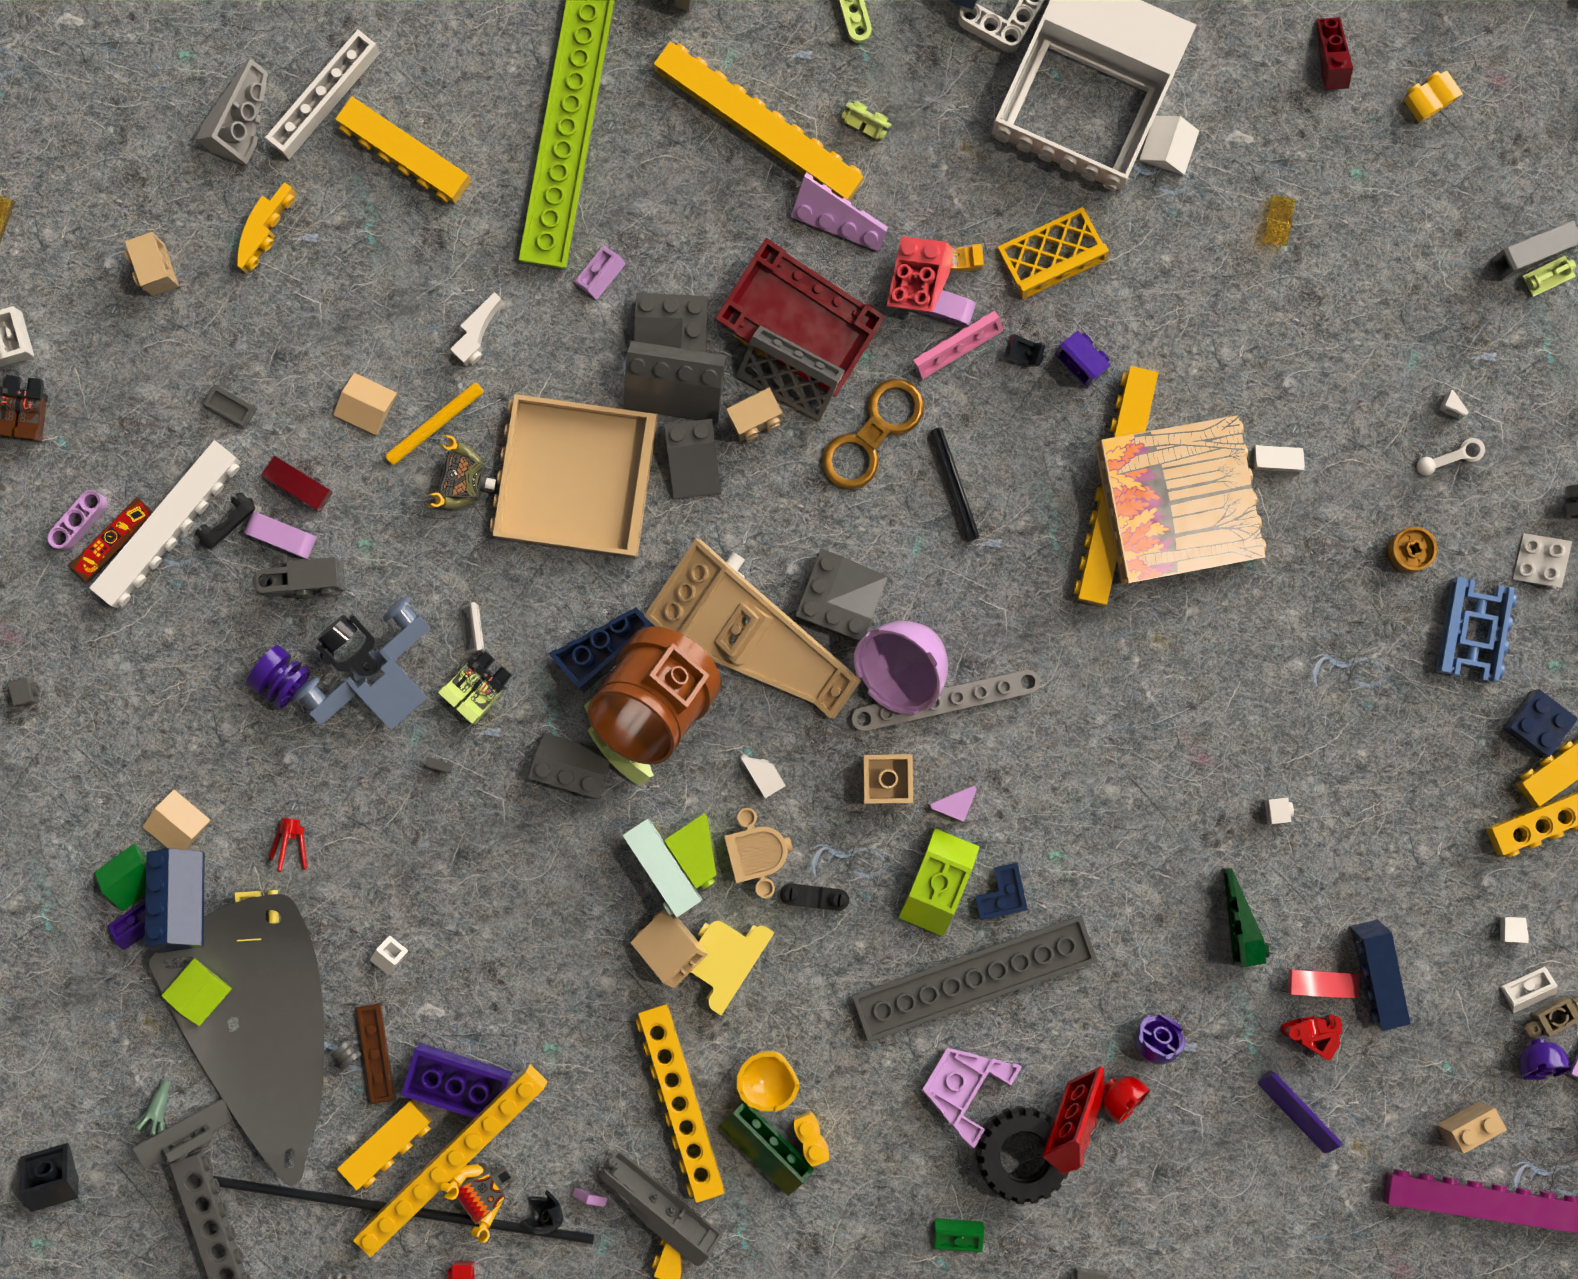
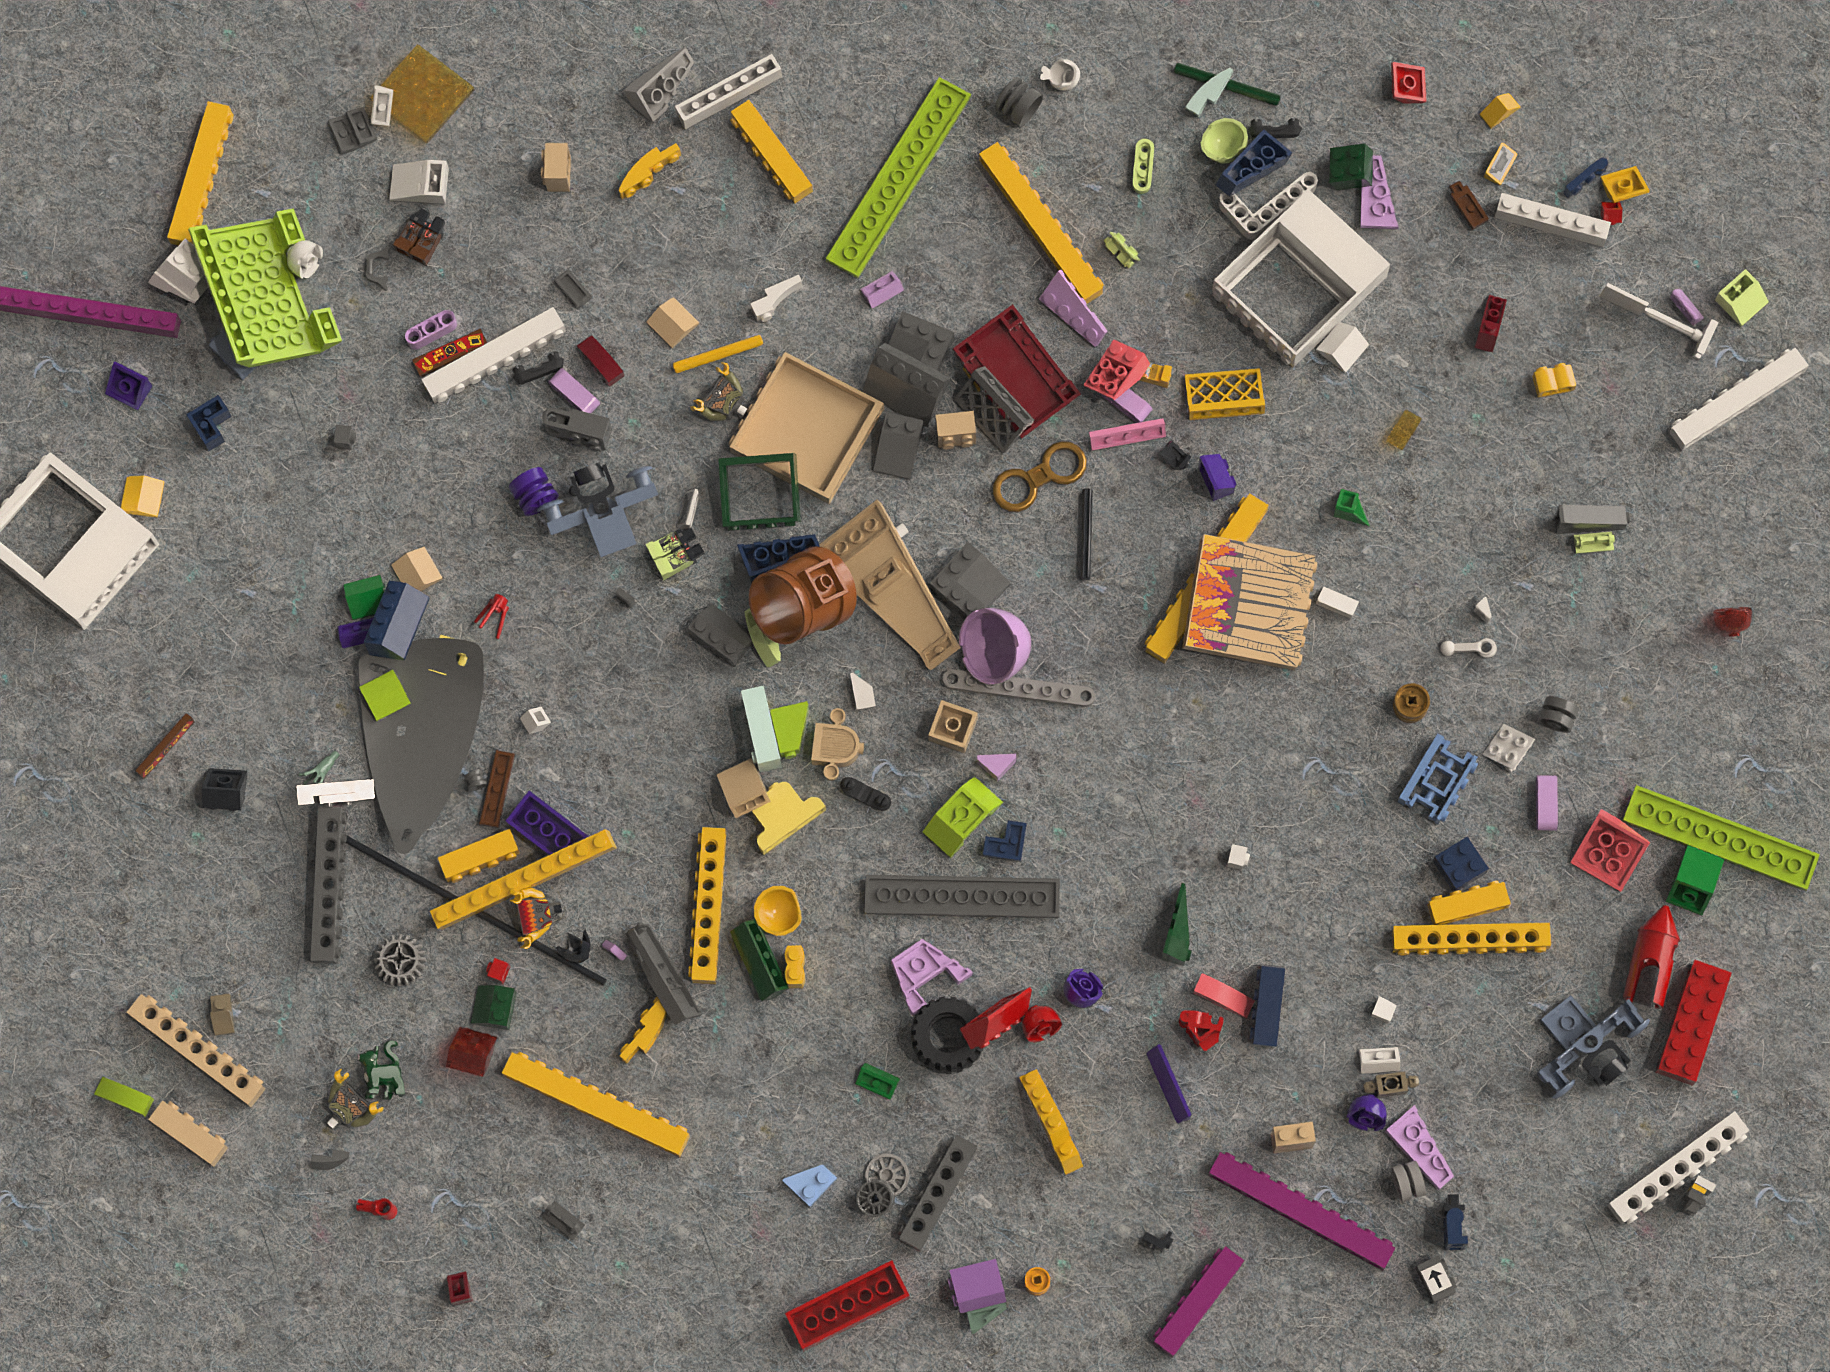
camera: 25 degrees right, 10 degrees down
none -> dark green window [718,453,801,531]
none -> yellow arch [1019,1069,1083,1175]
none -> green slope [1333,489,1370,527]

